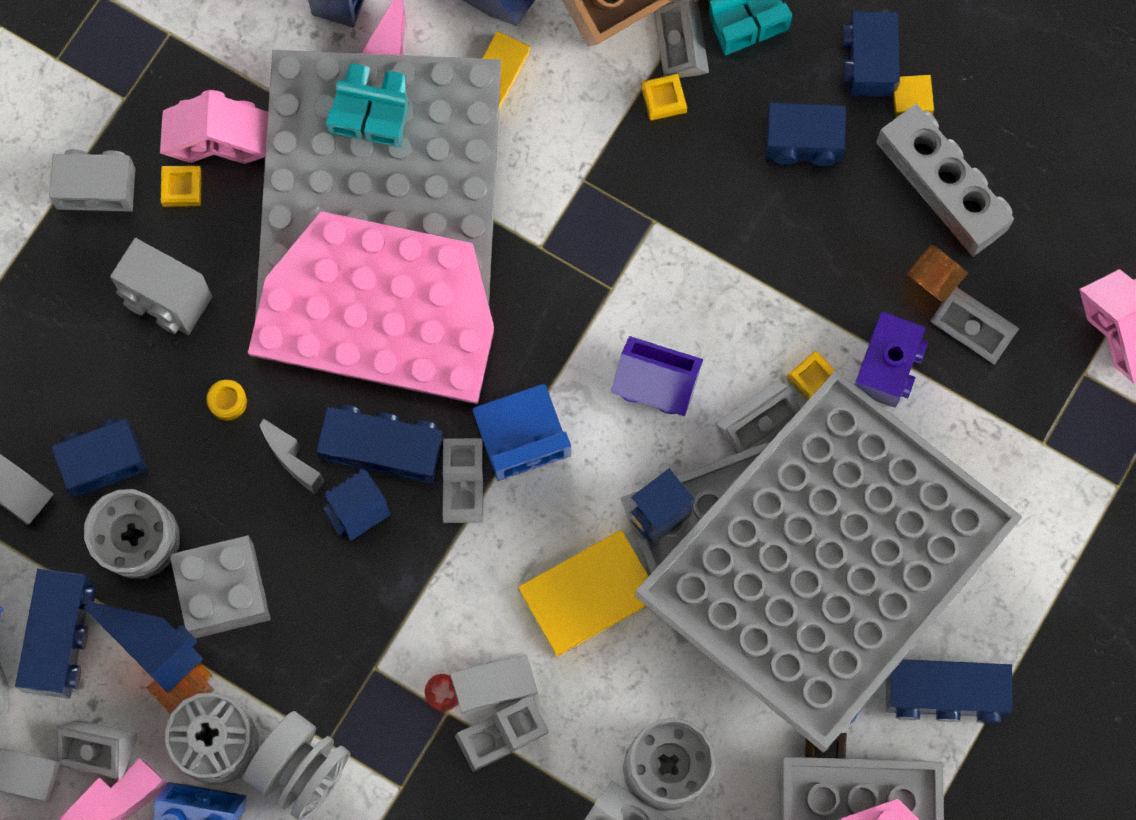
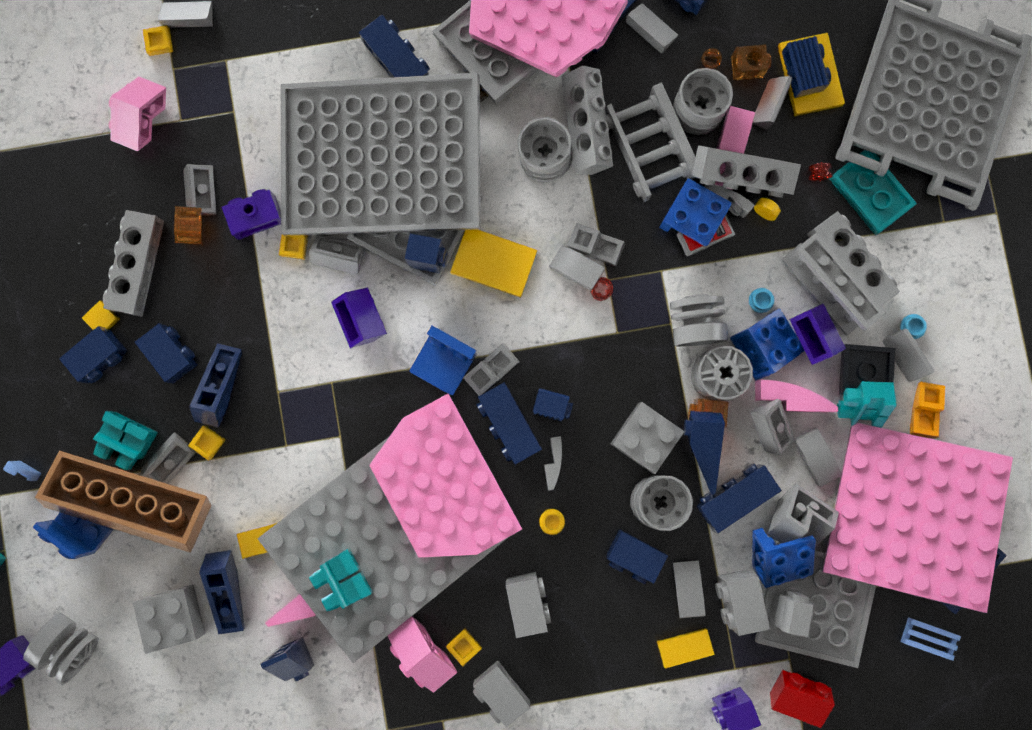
camera: 130 degrees left, 10 degrees up
none -> dark blue slope [189,344,242,427]

